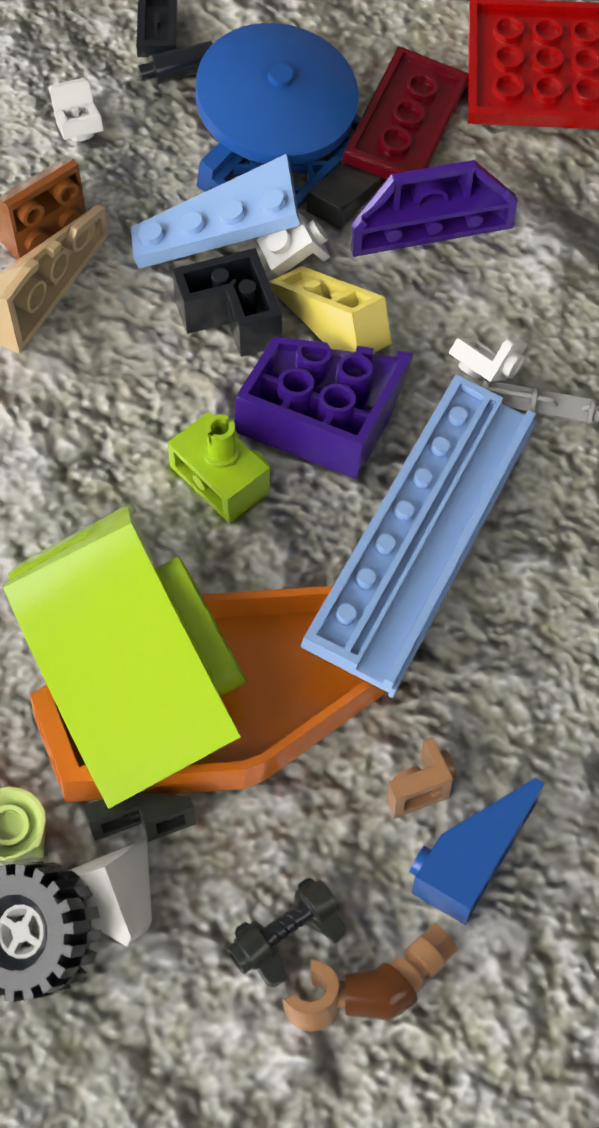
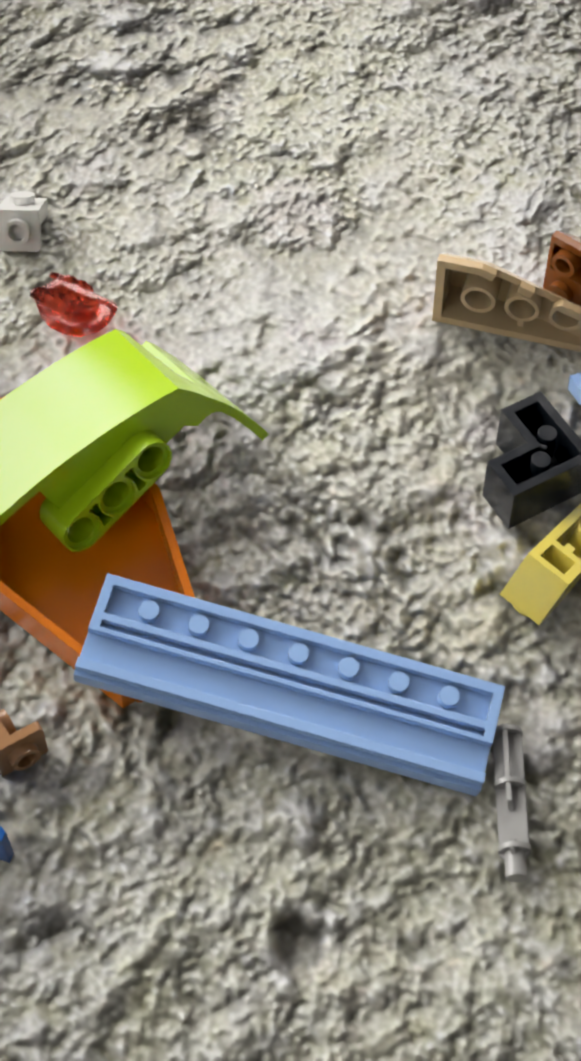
camera: 80 degrees right, 5 degrees down
lime brick [167,411,271,524] -> none
dark purple wedge [234,336,413,480] -> none
white bracket [449,338,527,382] -> none

